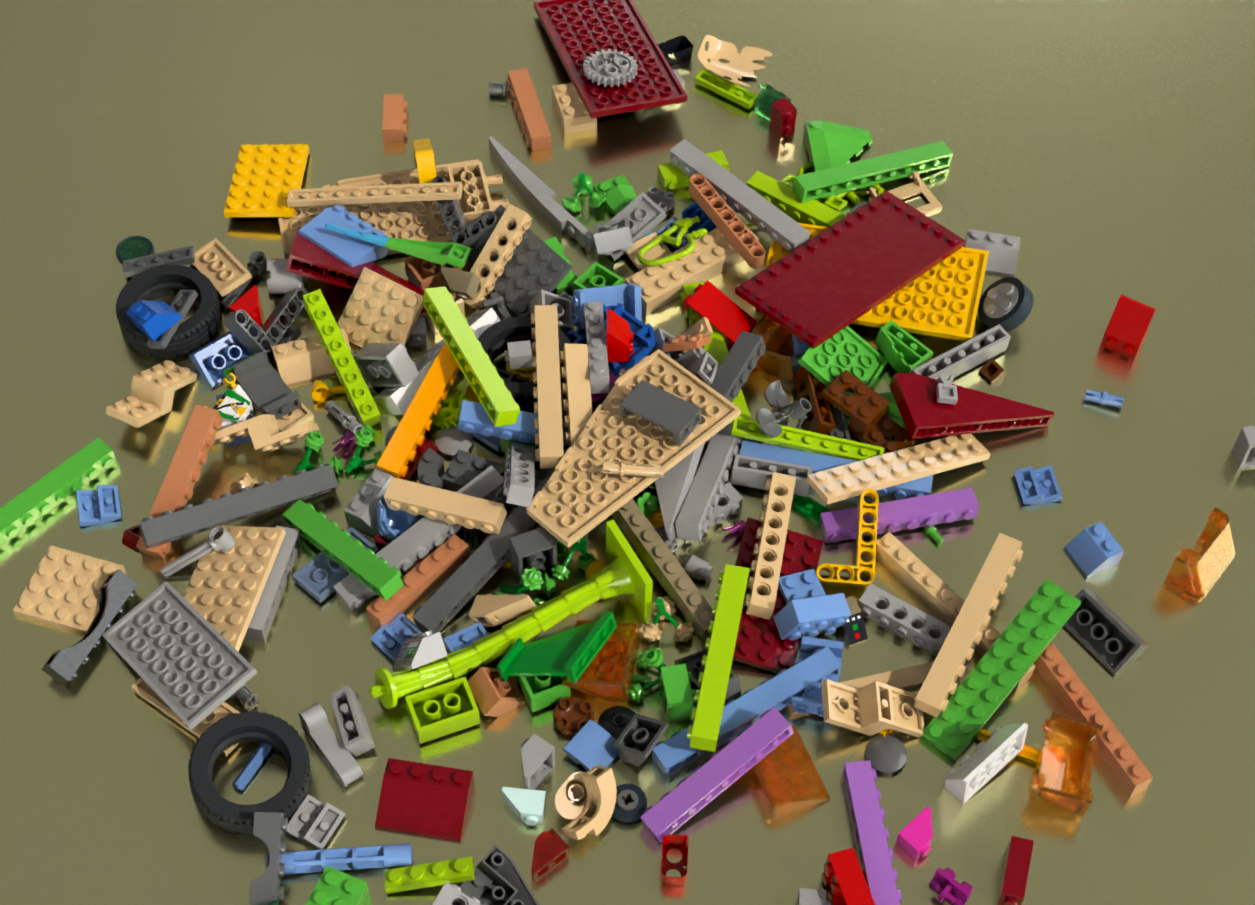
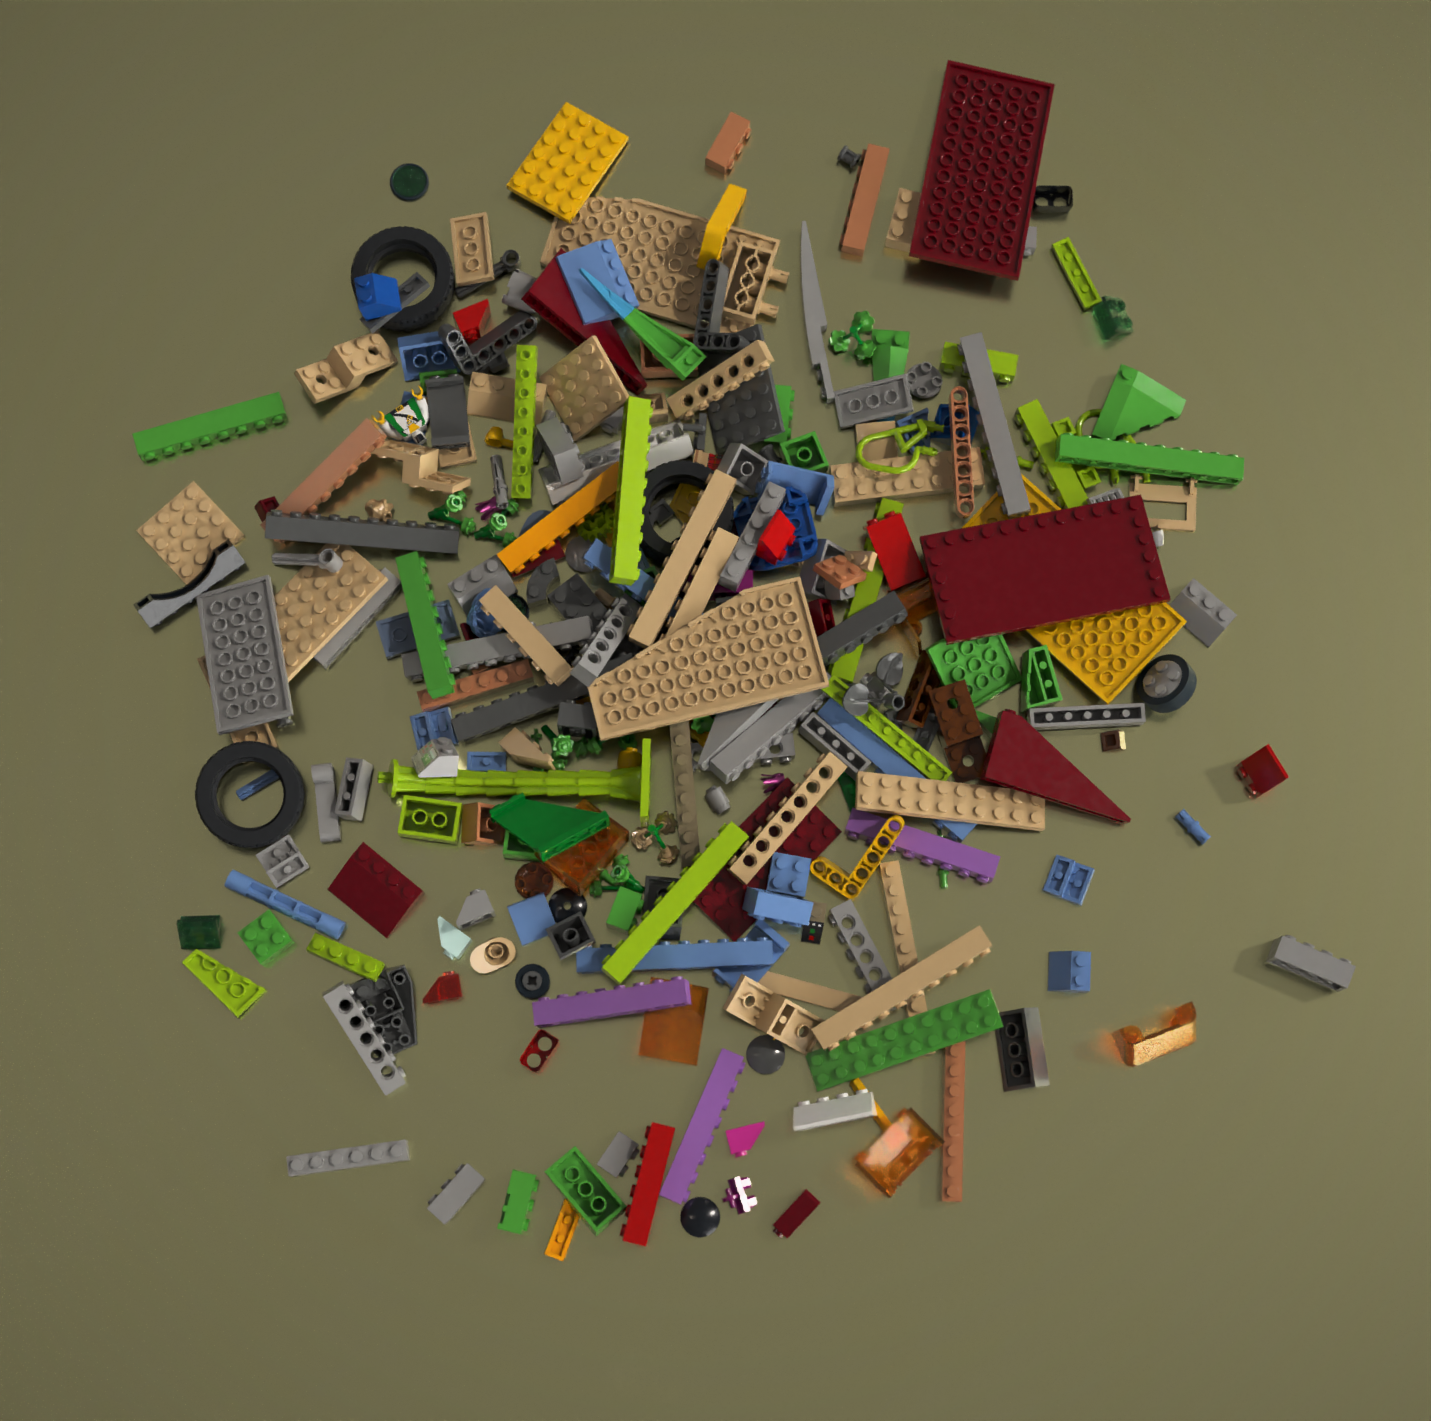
camera: 25 degrees right, 25 degrees up
medium blue slope [76,485,121,527] -> none
dark grey plate [123,245,195,278] -> none
dark grey arch [249,812,288,905] -> none
tan plate [287,182,463,207] -> none
dark tan slope [441,266,481,300] -> none
light grey brick [504,340,533,369] -> none
tan arch [562,765,617,840] -> none
light grey gear [583,49,638,87] -> none
light grey slope [593,218,633,256] -> none
tan pin [603,460,664,478] -> none
dark grey panel [619,380,701,447] -> none
light grey slope [688,351,719,386] -> none
tan piece [698,35,773,87] -> none
dark red brick [769,97,797,140] -> none
light grey plate [936,373,958,405] -> none

